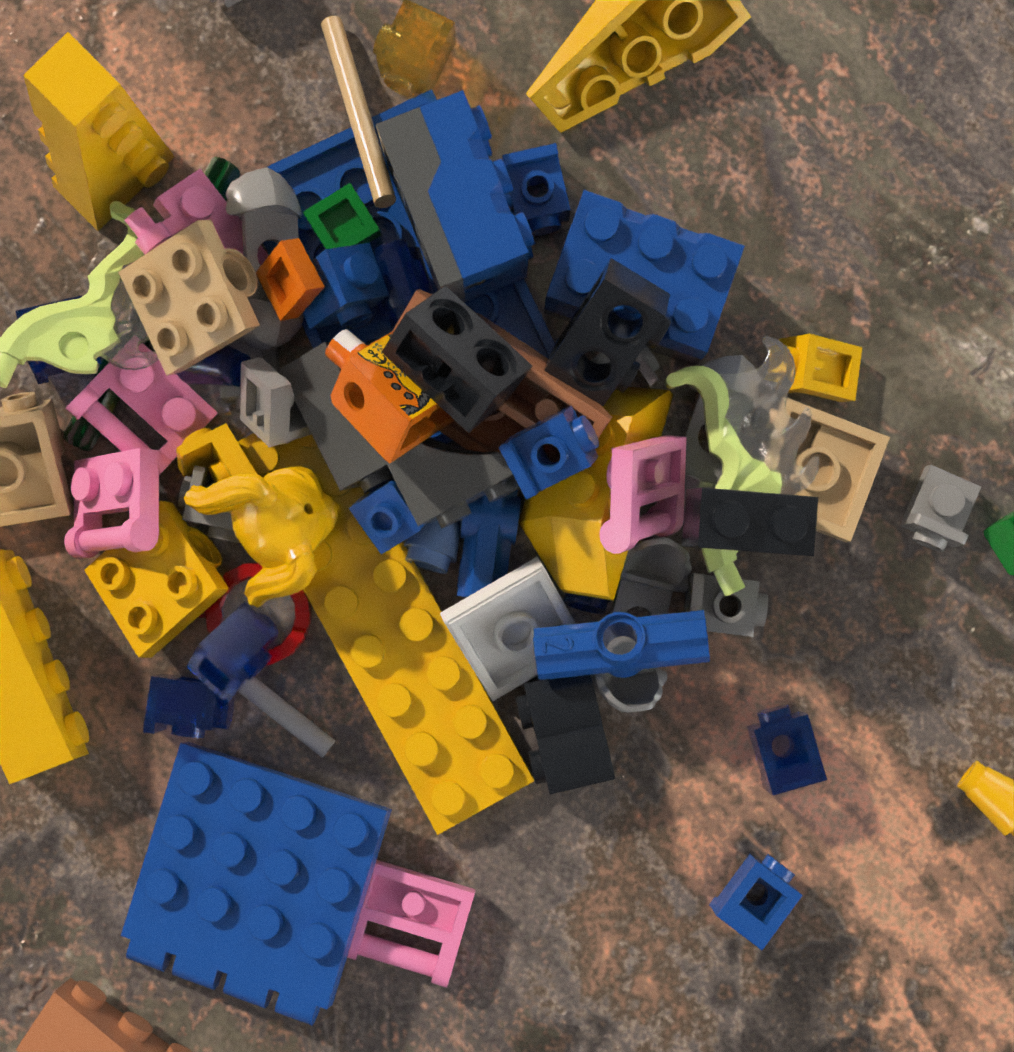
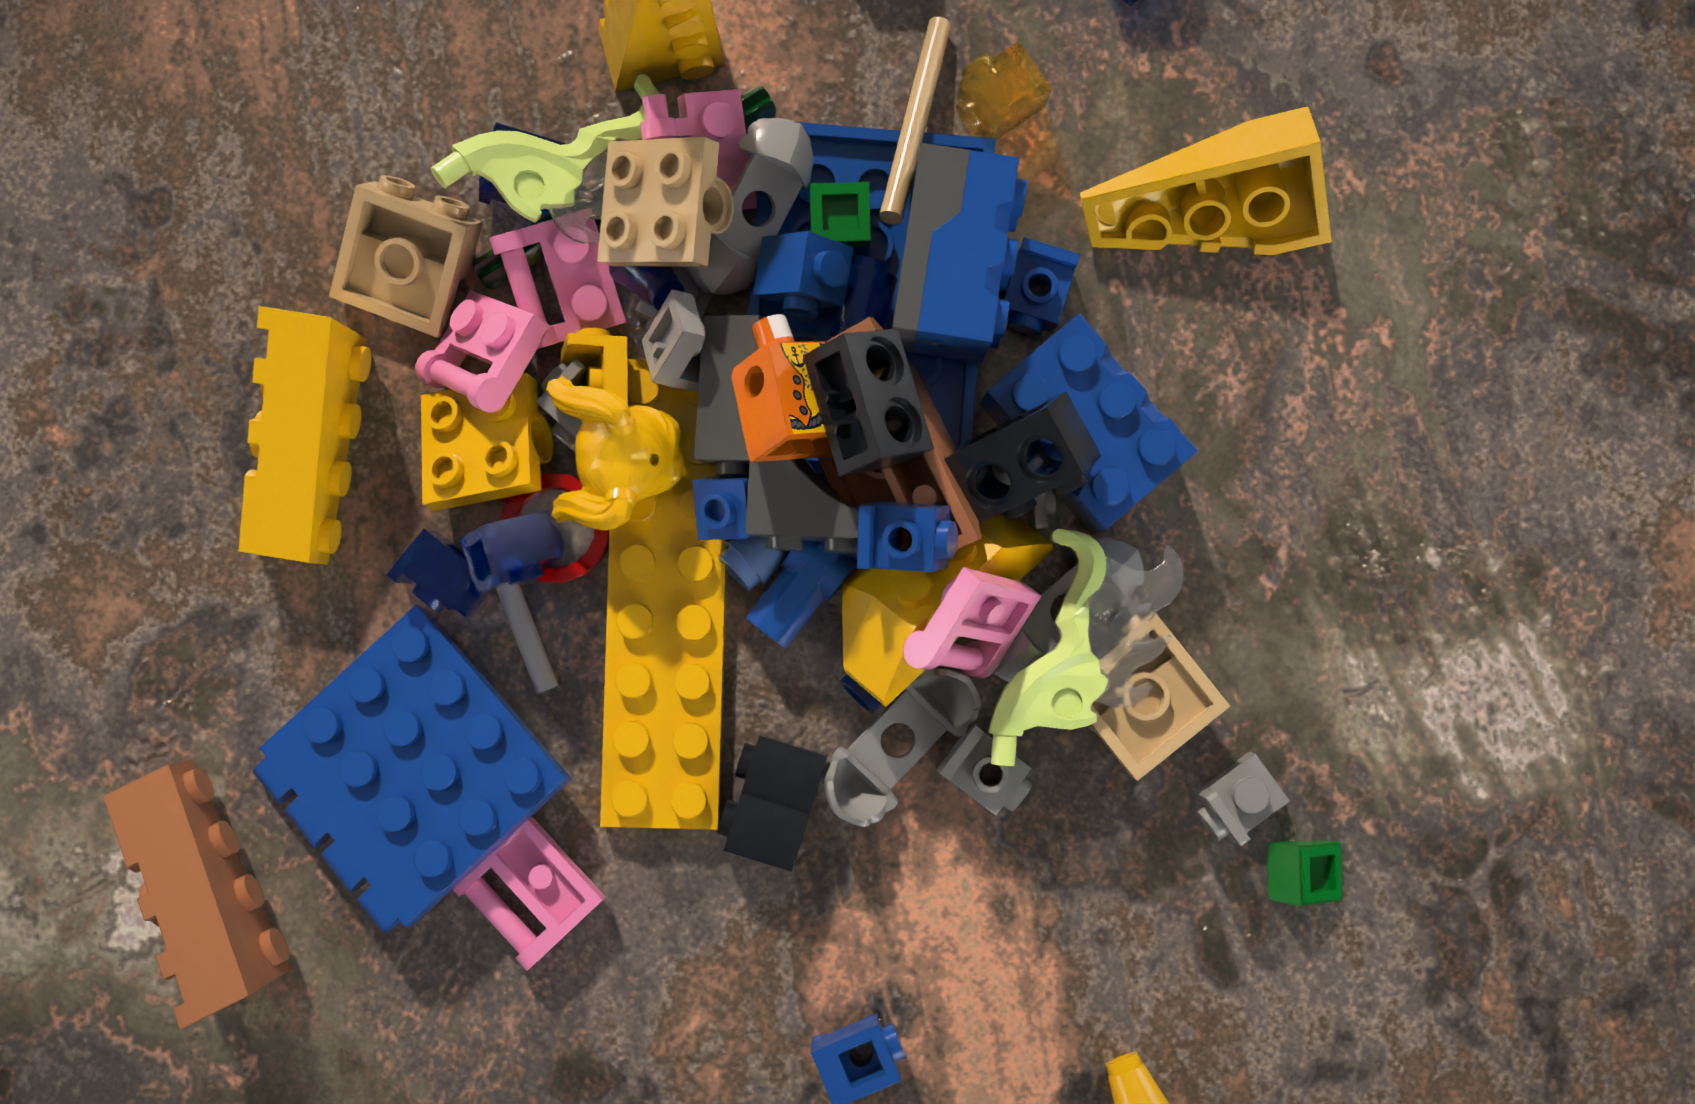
camera: 30 degrees right, 0 degrees up
orange plate [256,238,325,321] -> none
white plate [440,556,575,701] -> none
blue piece [533,610,710,680] -> none
black brick [682,487,819,556] -> none
clear blue brick [747,704,827,796] -> none
yellow bracket [770,333,862,403] -> none

